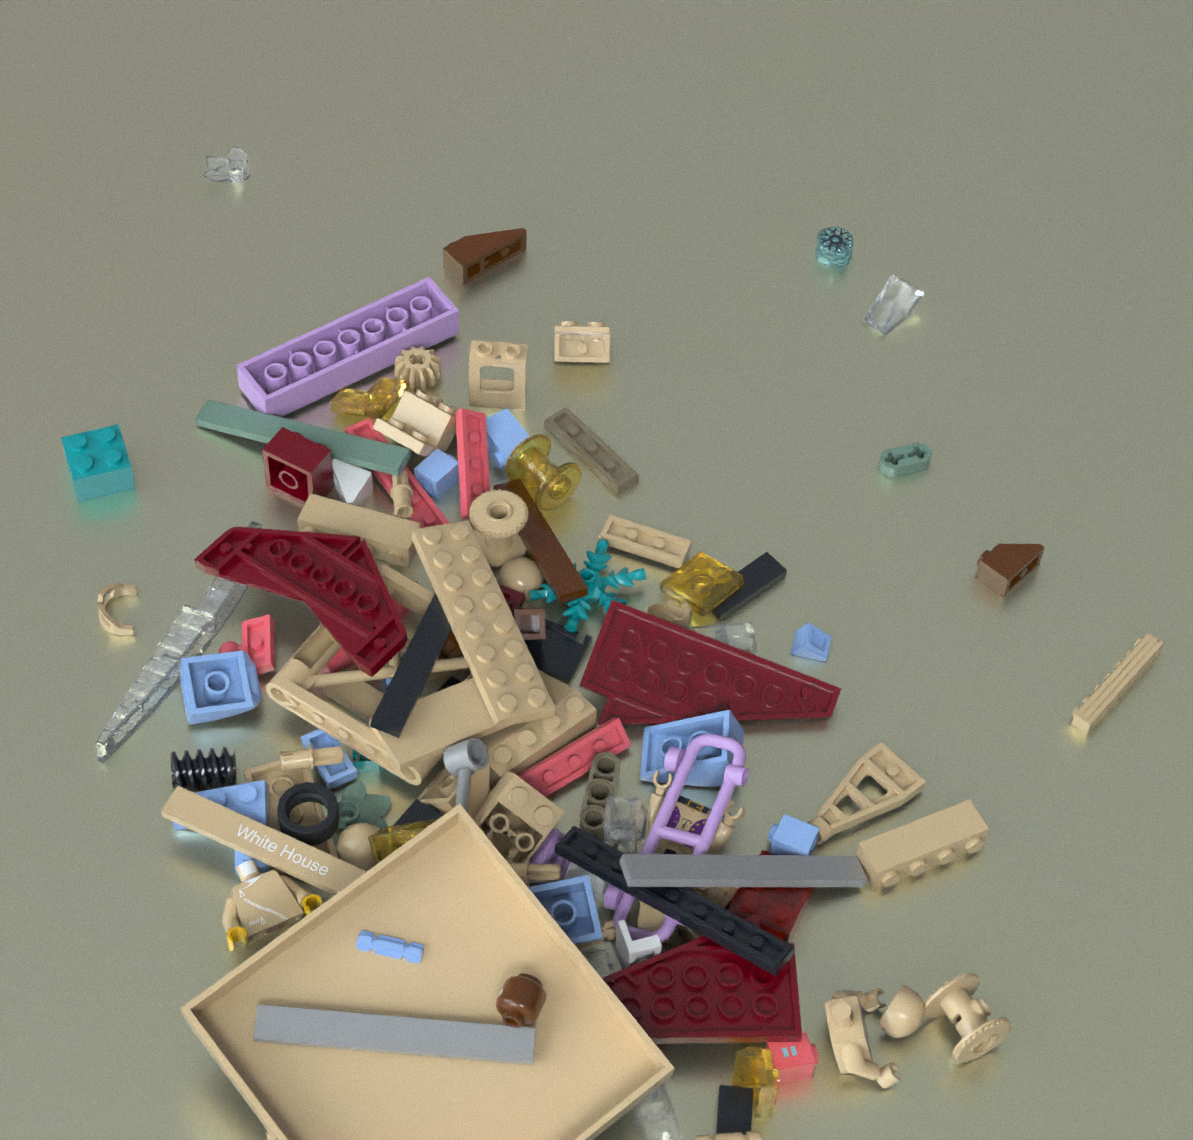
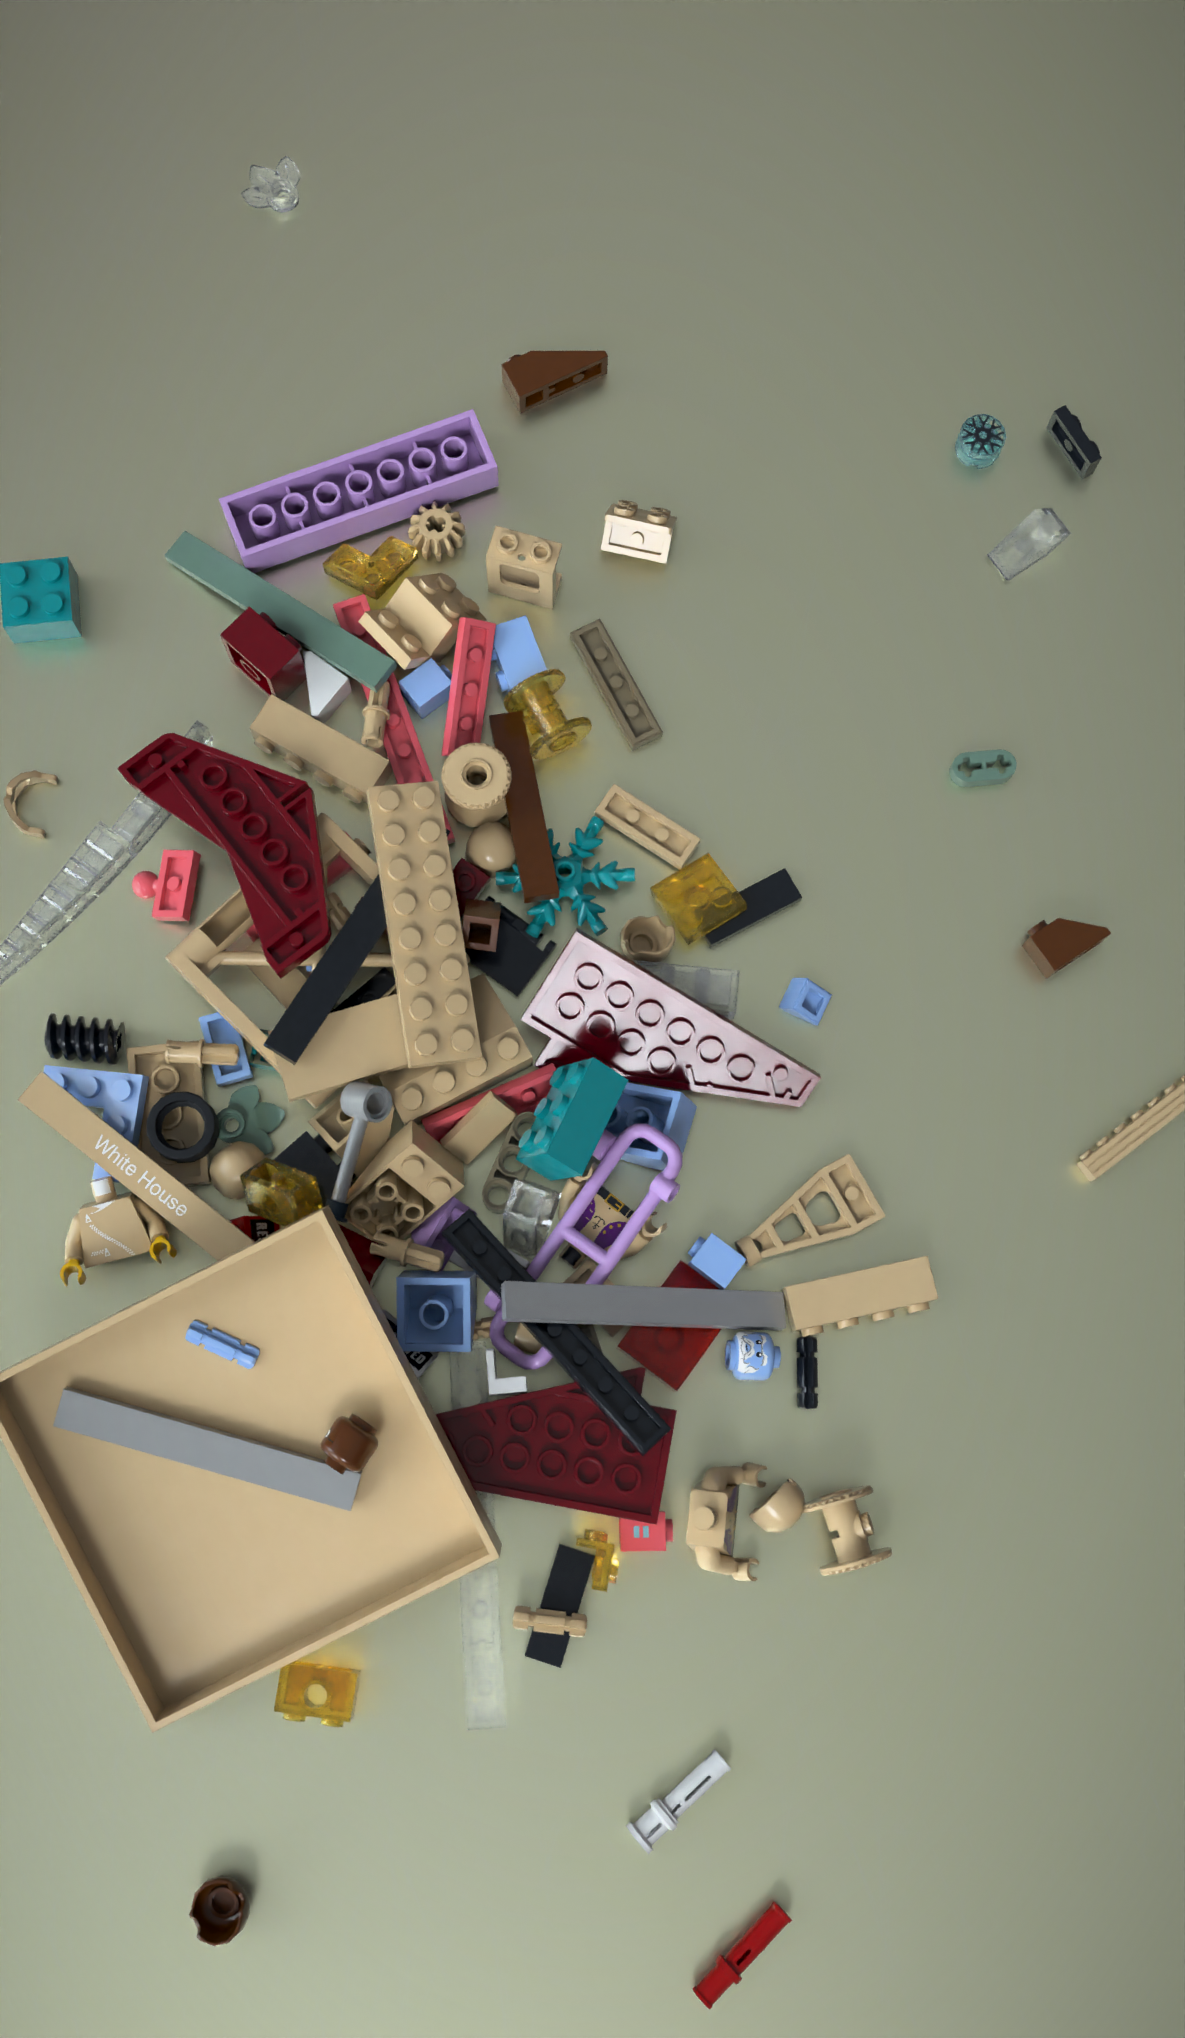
camera: 10 degrees right, 25 degrees up
light blue slope [179,650,262,725] -> none
none -> tan tile [440,1090,517,1165]
none -> teal brick [516,1057,628,1181]
none -> light blue head [725,1331,781,1381]
none -> black axle [797,1336,818,1409]
none -> black plate [1046,405,1102,479]

